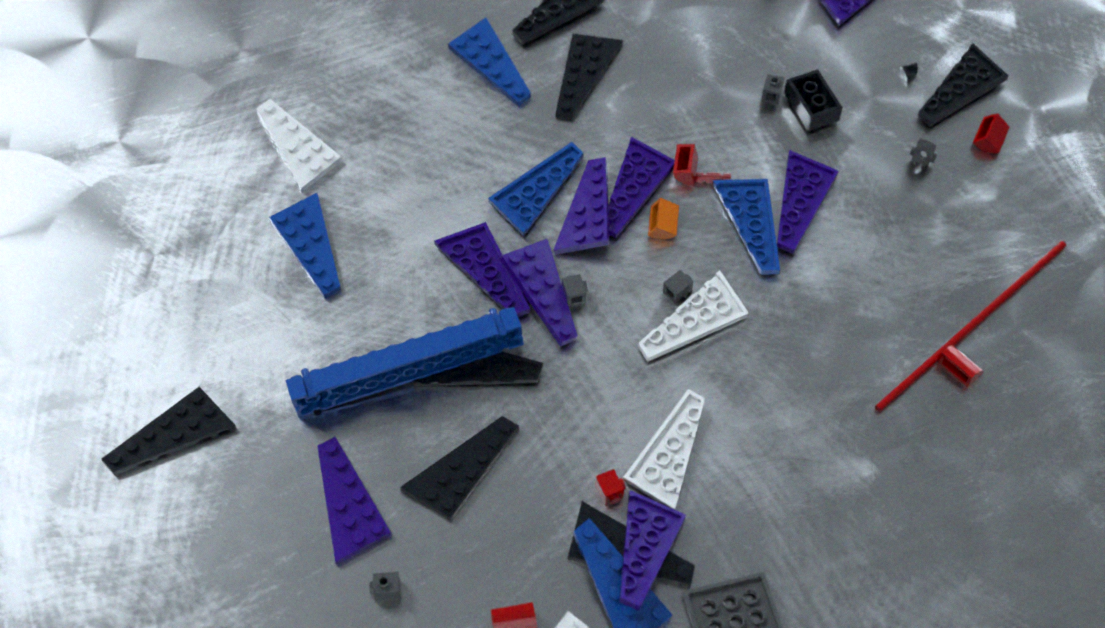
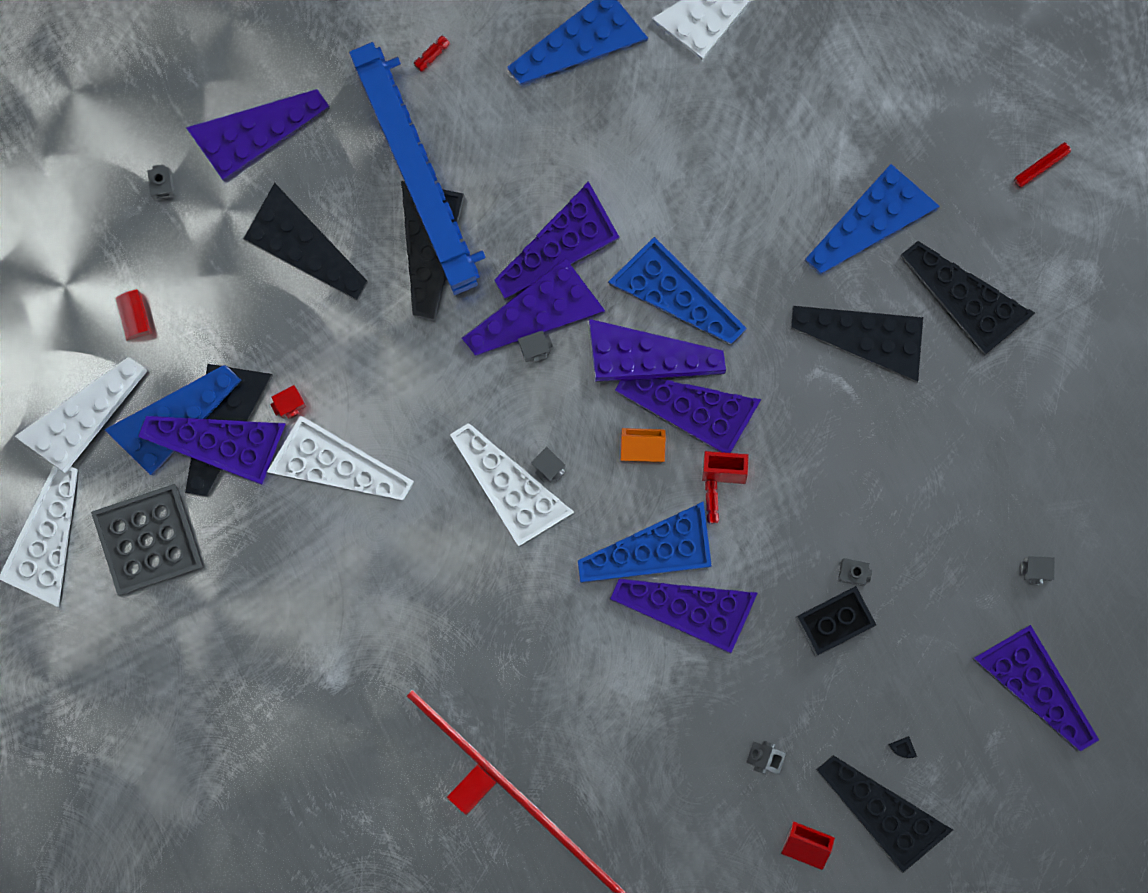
camera: 85 degrees right, 25 degrees up
none -> red axle [414,35,450,72]

